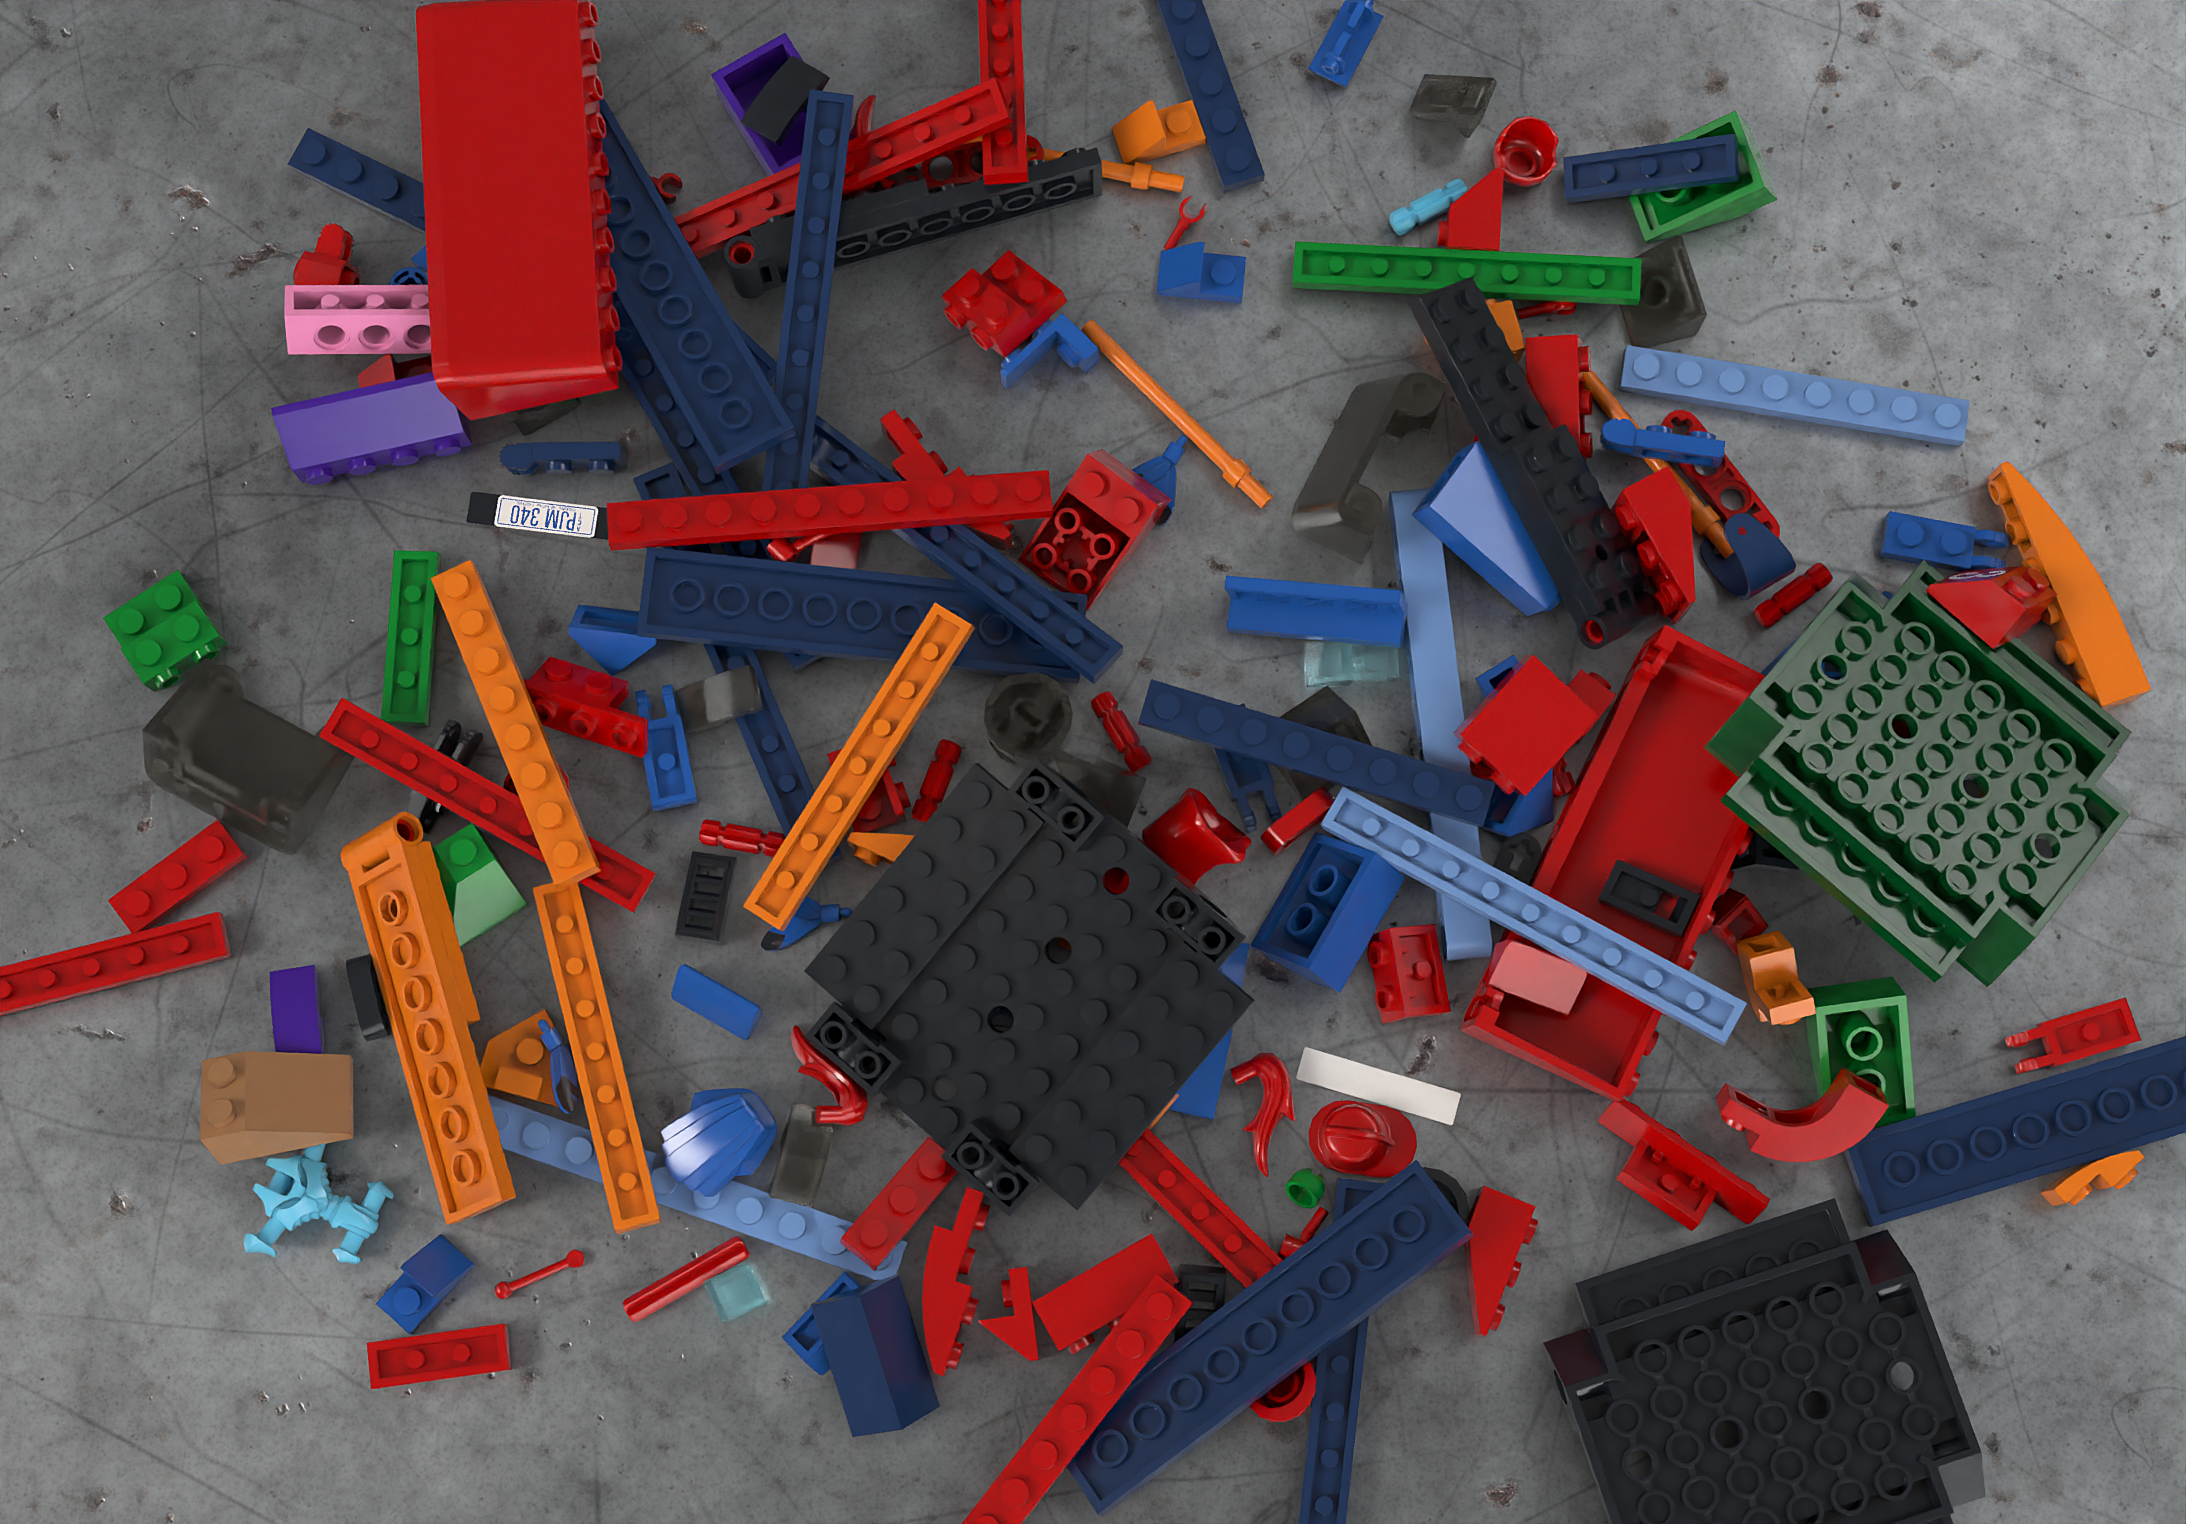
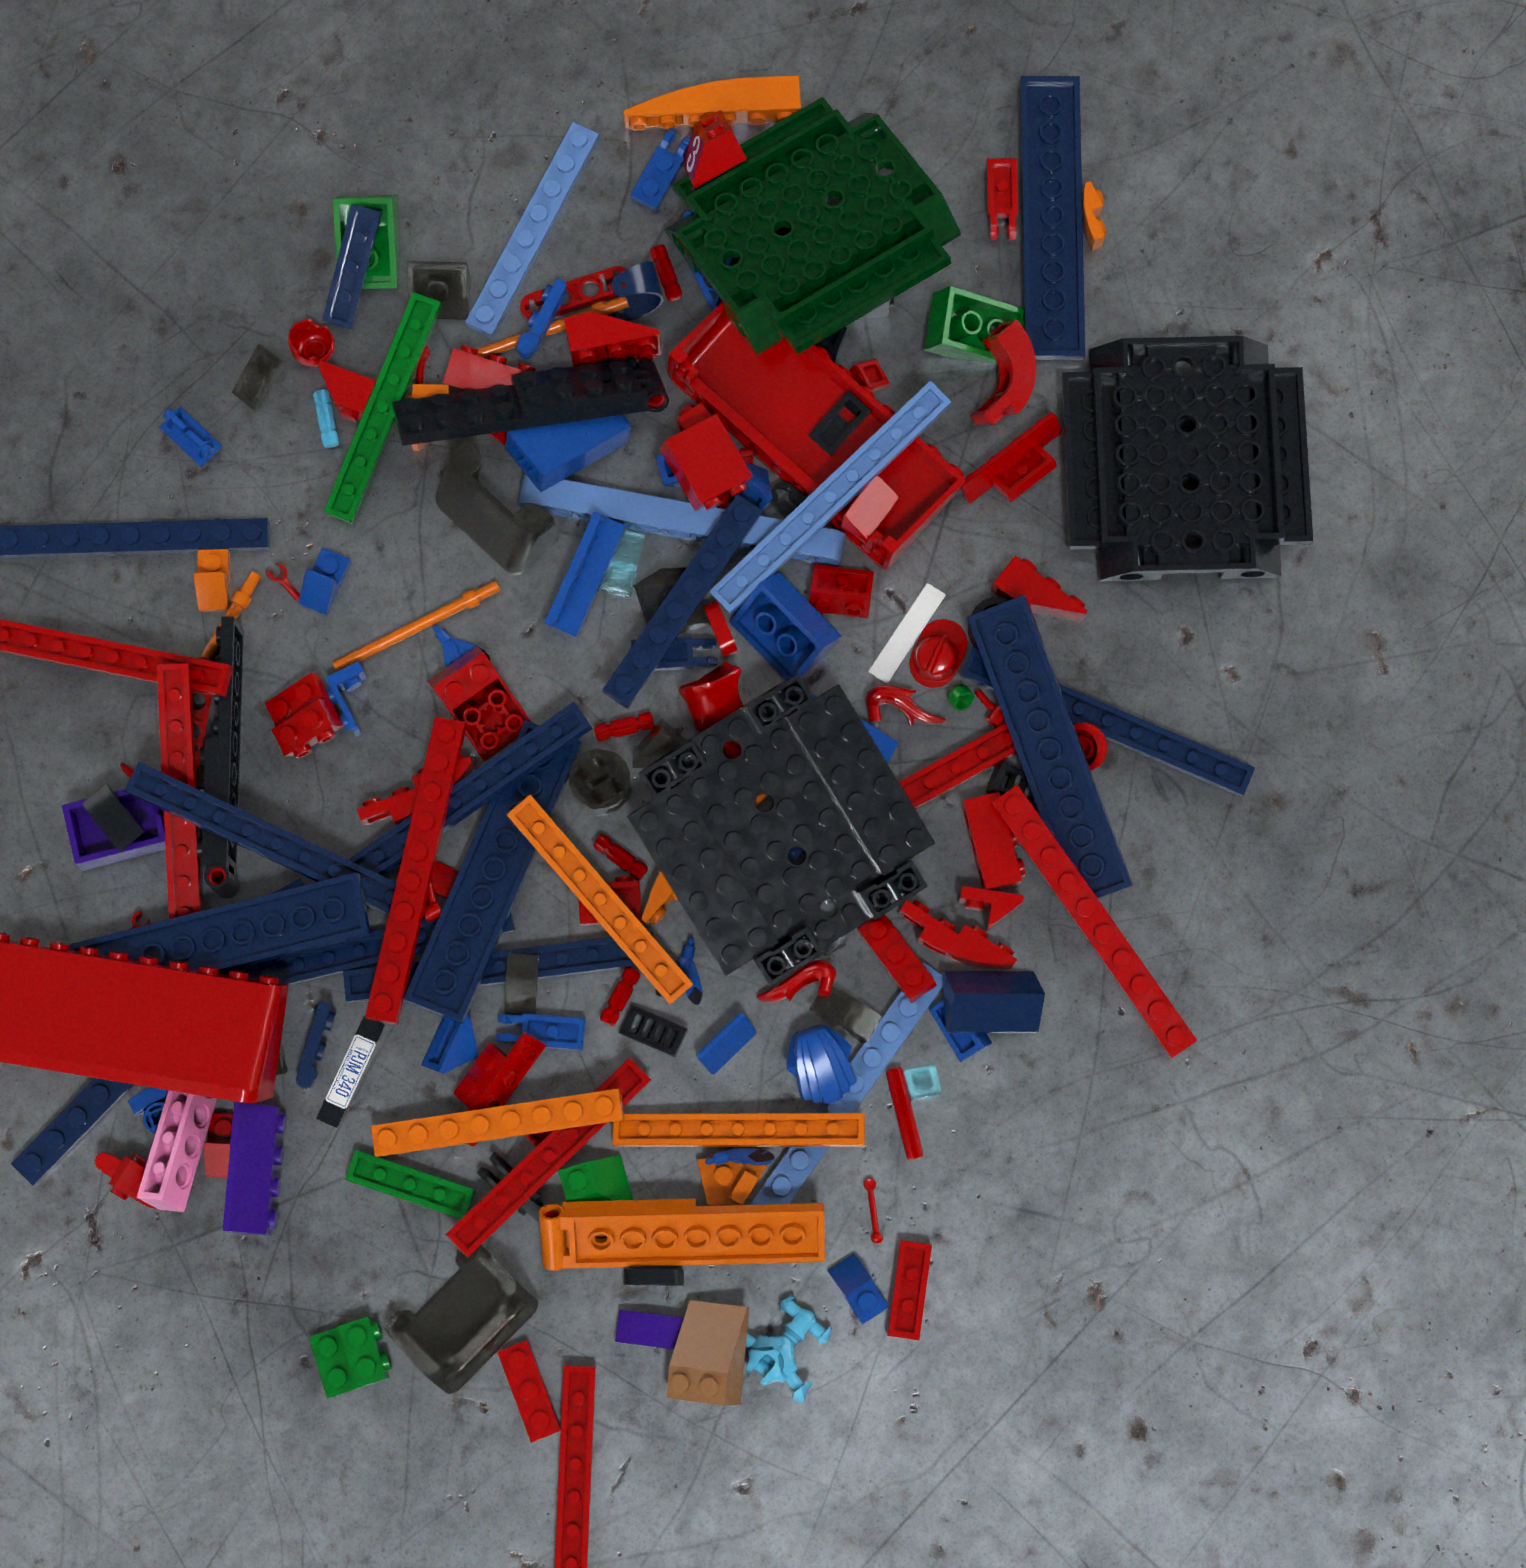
camera: 75 degrees left, 0 degrees up
orange brick [1736,930,1816,1025] -> none

